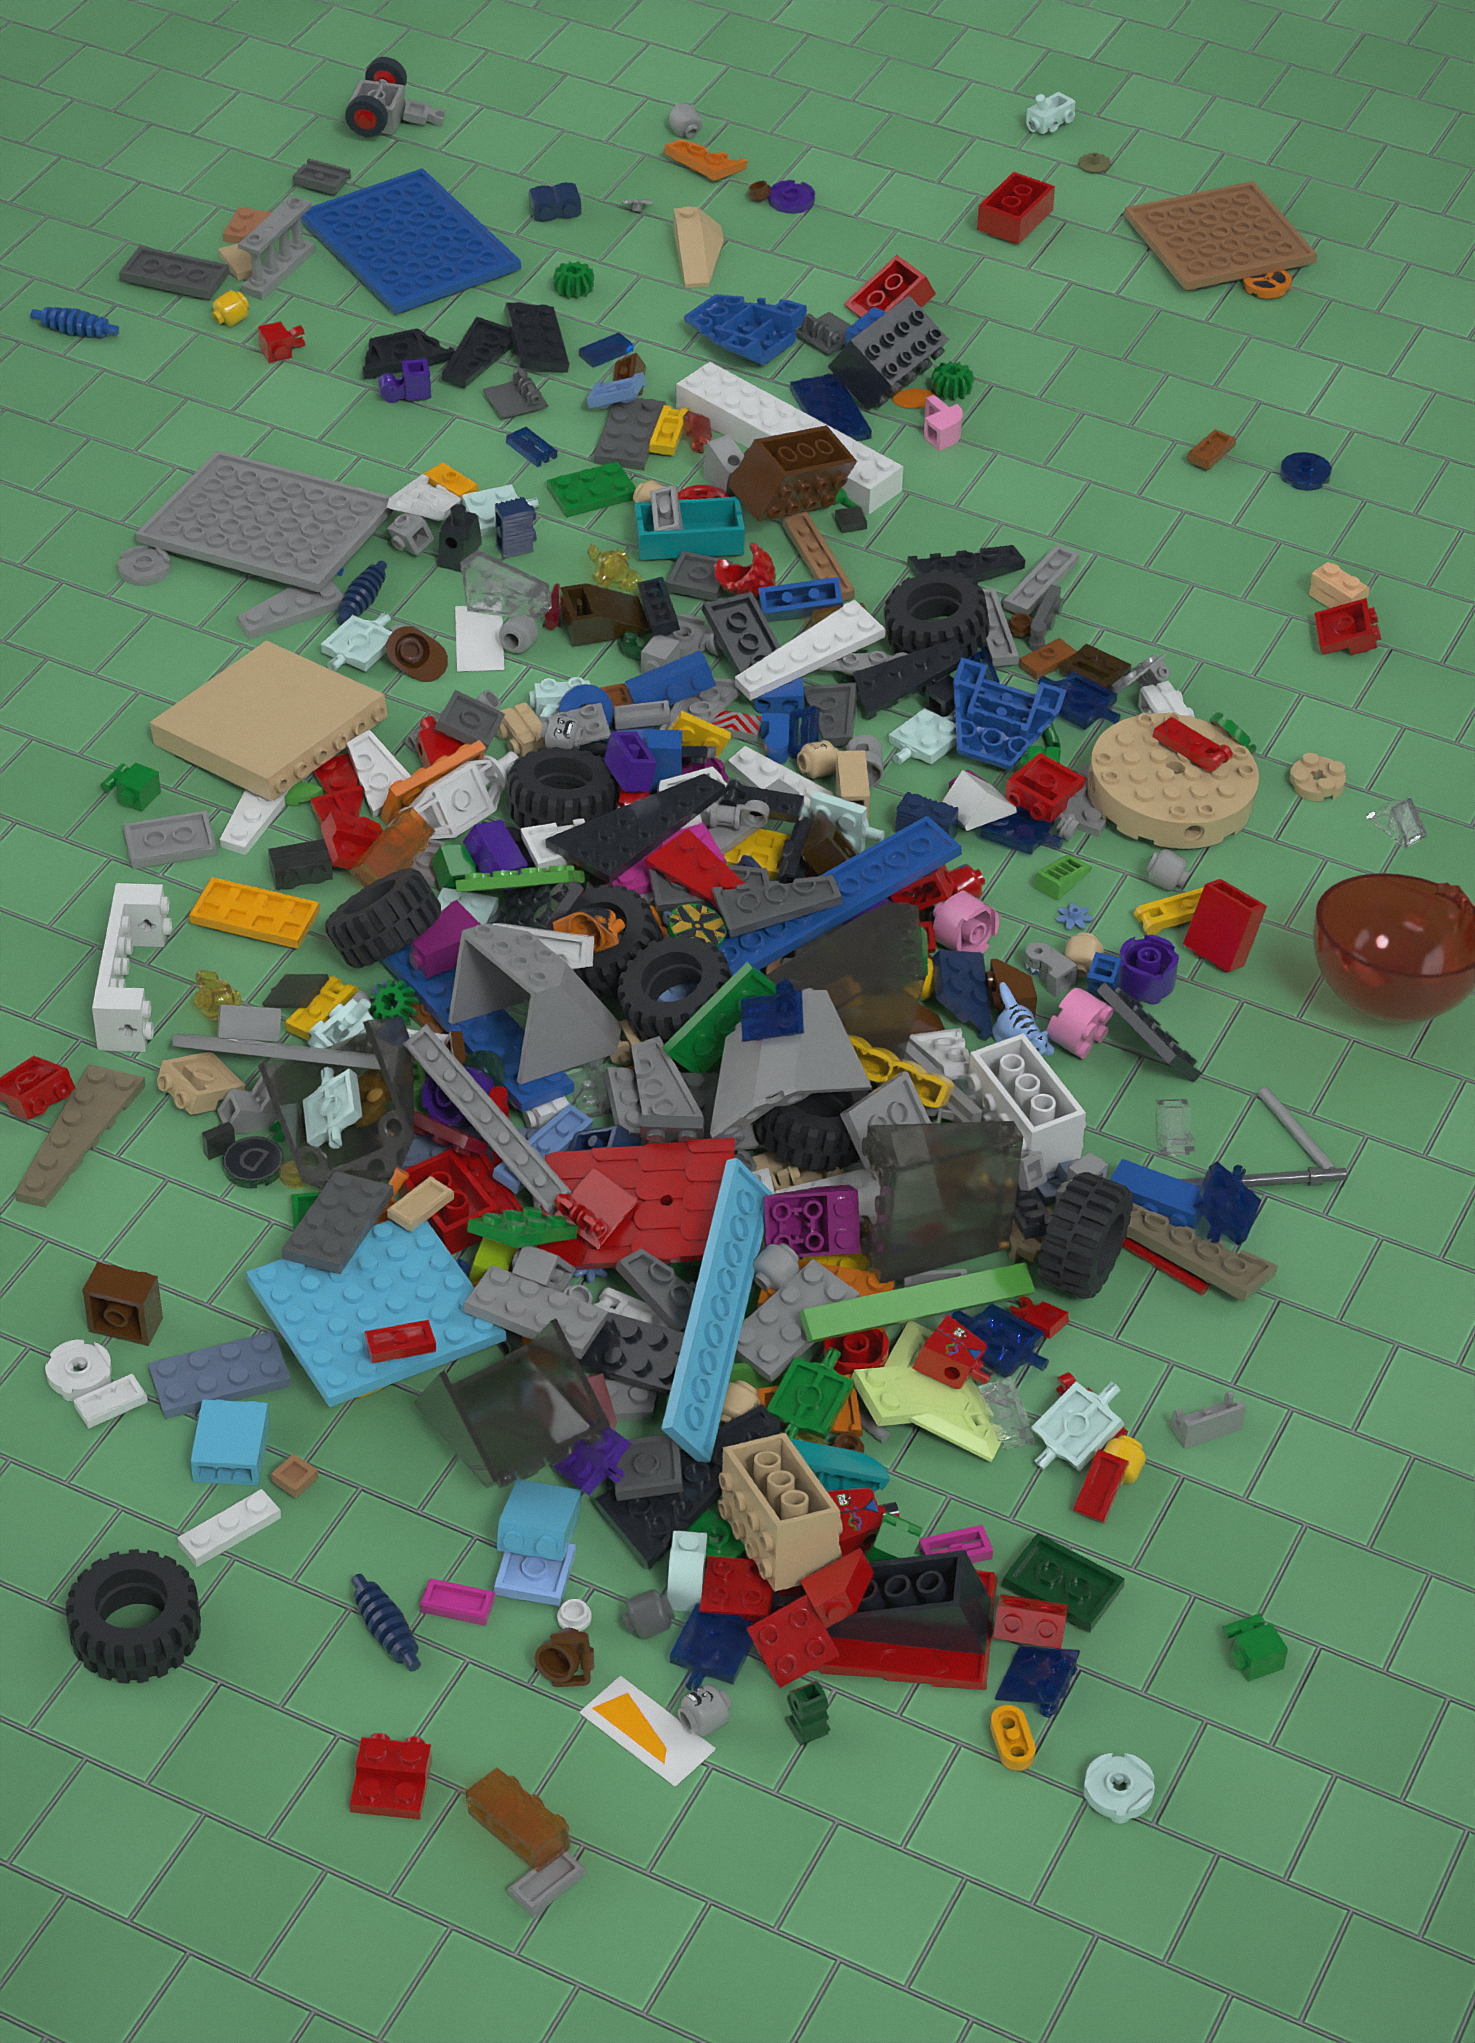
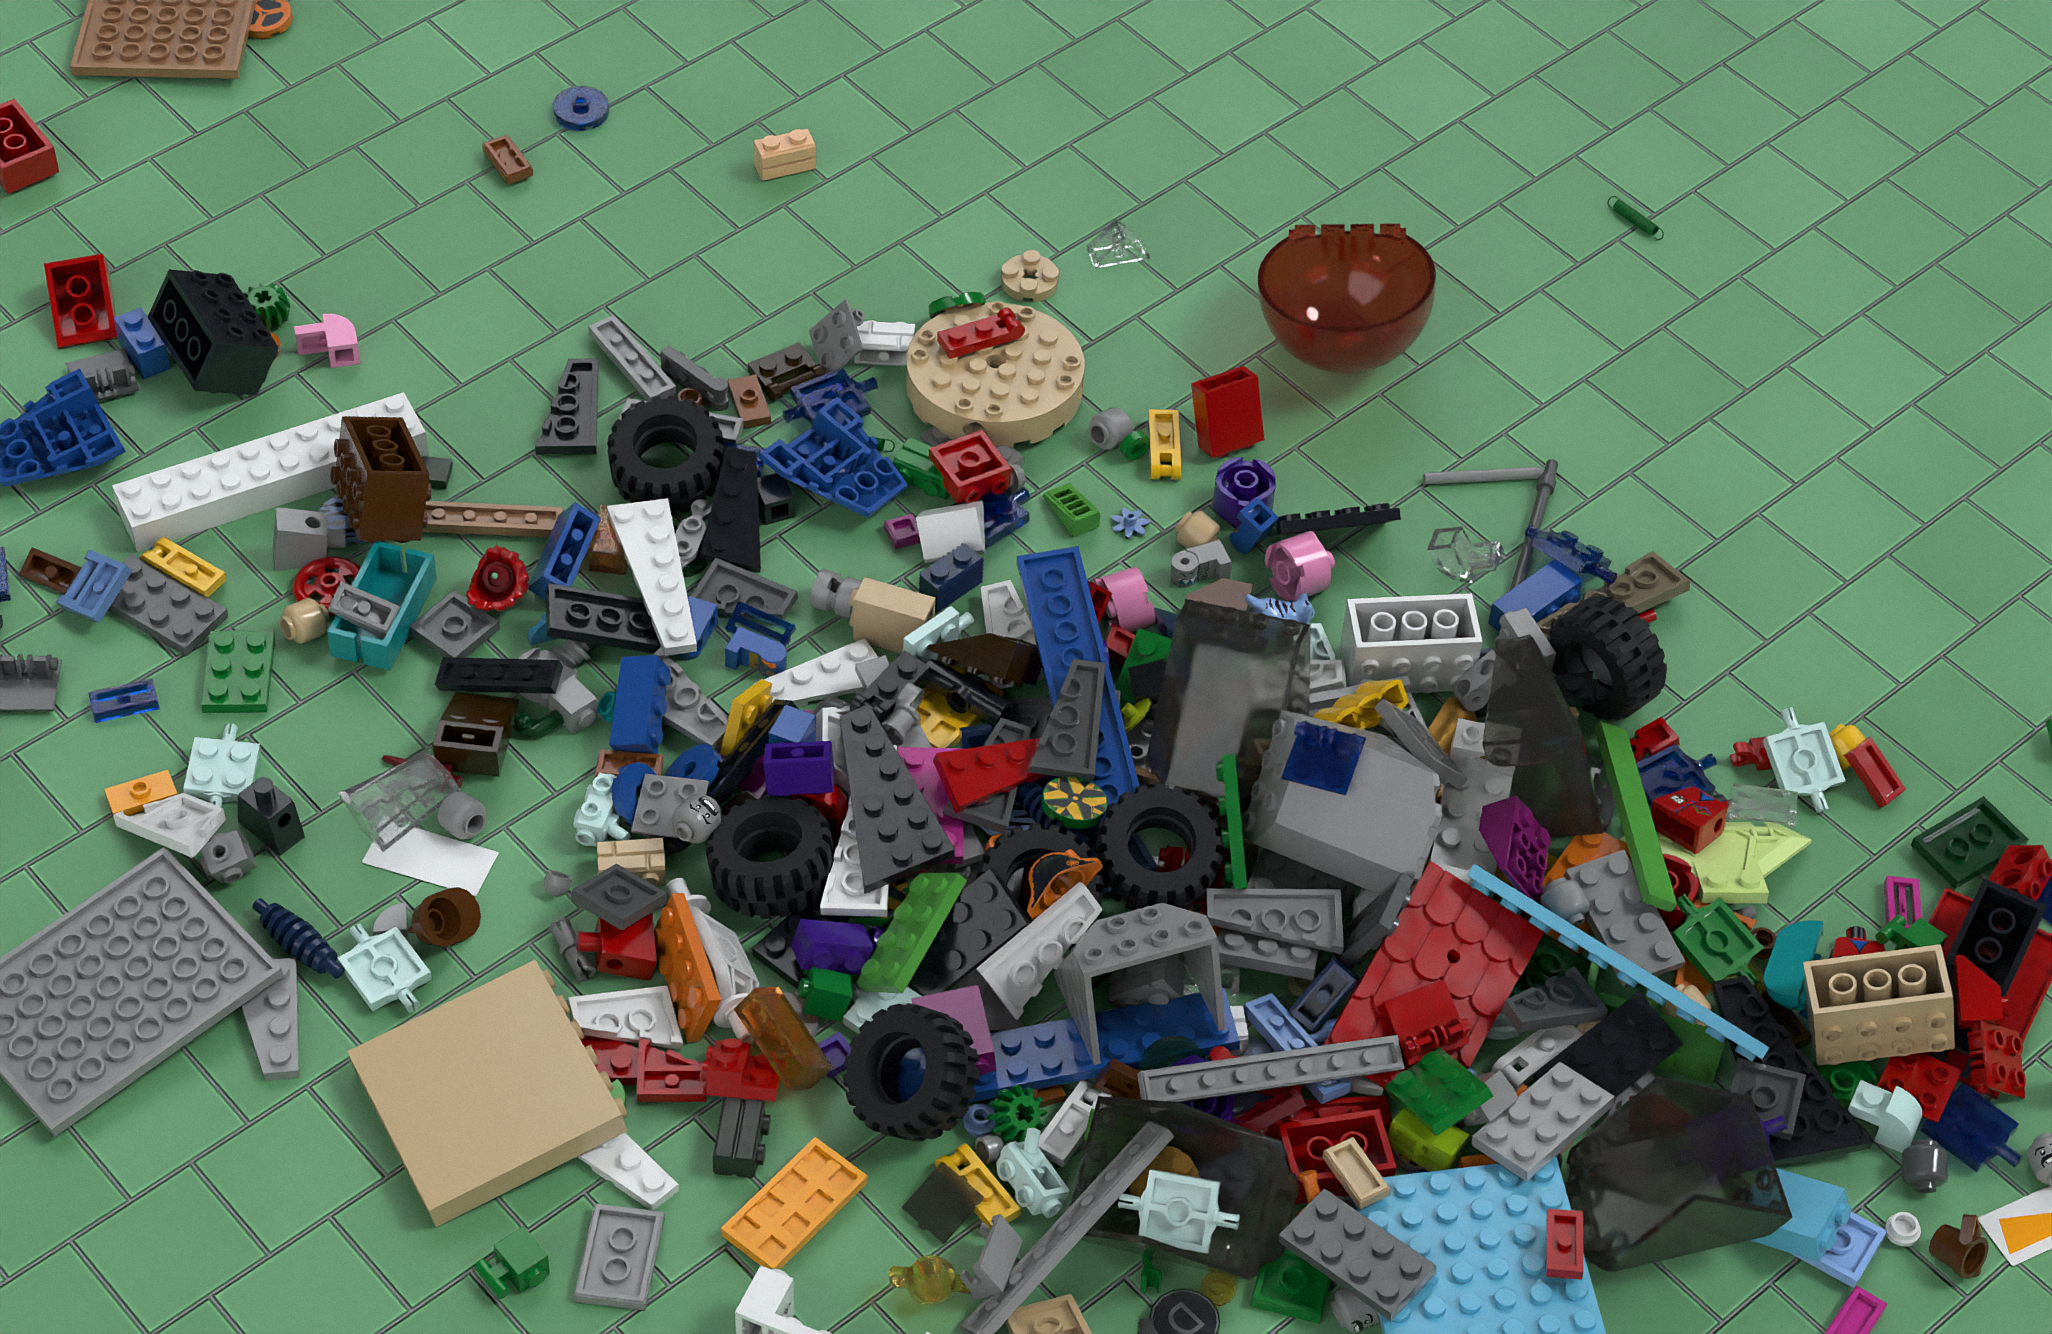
camera: 70 degrees left, 5 degrees up
light grey tile [117,545,171,586] -> none
light grey brick [217,1069,285,1134] -> none
dark blue brick [495,497,537,559] -> none
clear yellow piece [587,544,642,592] -> none
light grey tile [614,700,671,730] -> none
clear red plate [683,411,712,454] -> none
light grey tile [710,710,762,742] -> none
clear blue plate [790,373,872,441] -> none
tan head [797,740,839,779] -> none
light aqua plate [889,708,957,765] -> none
light grey hinge [1169,1391,1246,1449] -> none
red plate [1314,598,1382,655] -> none
none -> green tile [1120,431,1150,461]

